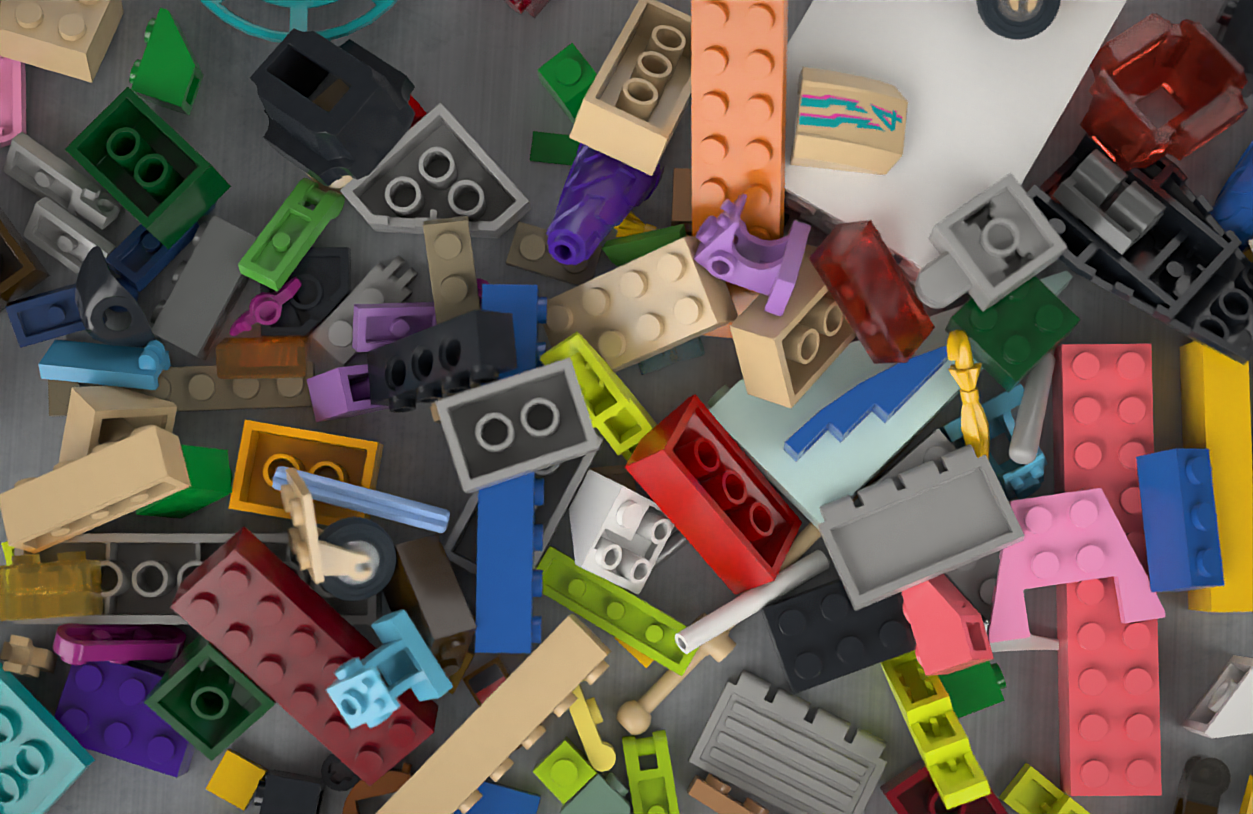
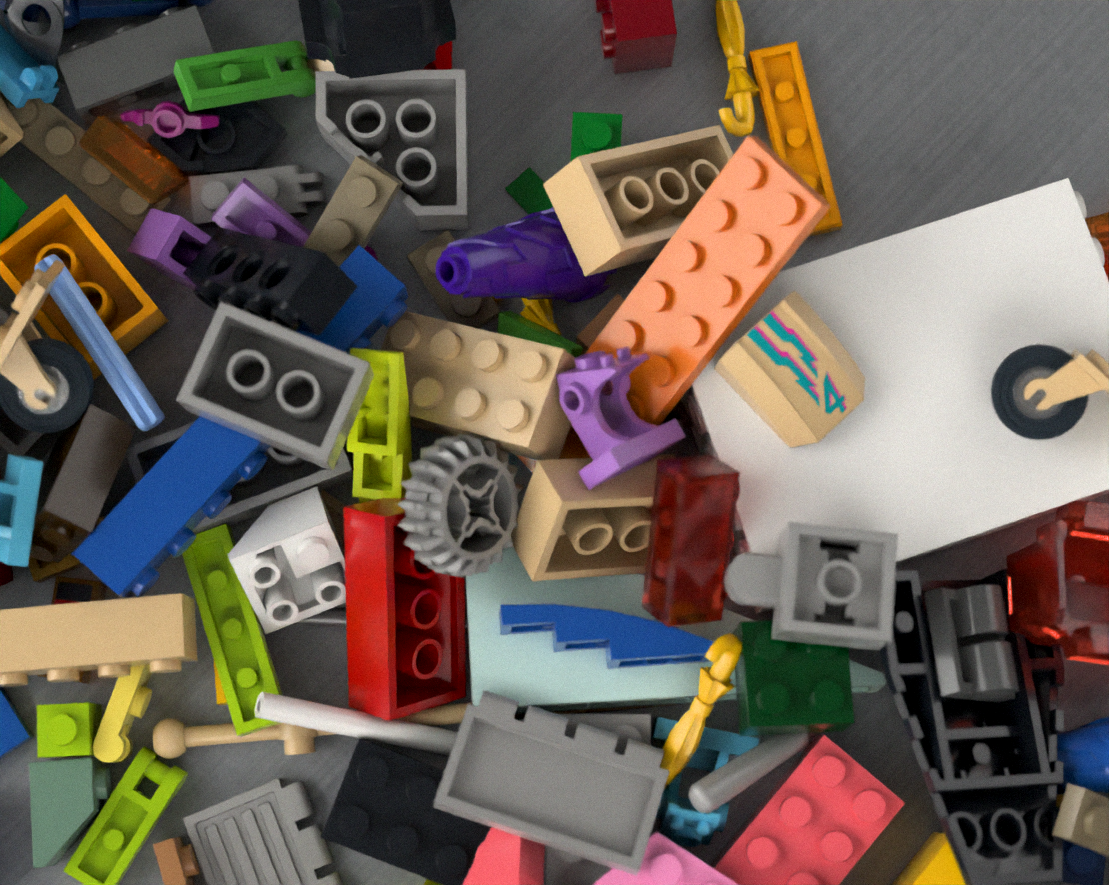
camera: 40 degrees right, 5 degrees down
none -> light grey gear [397,434,524,577]

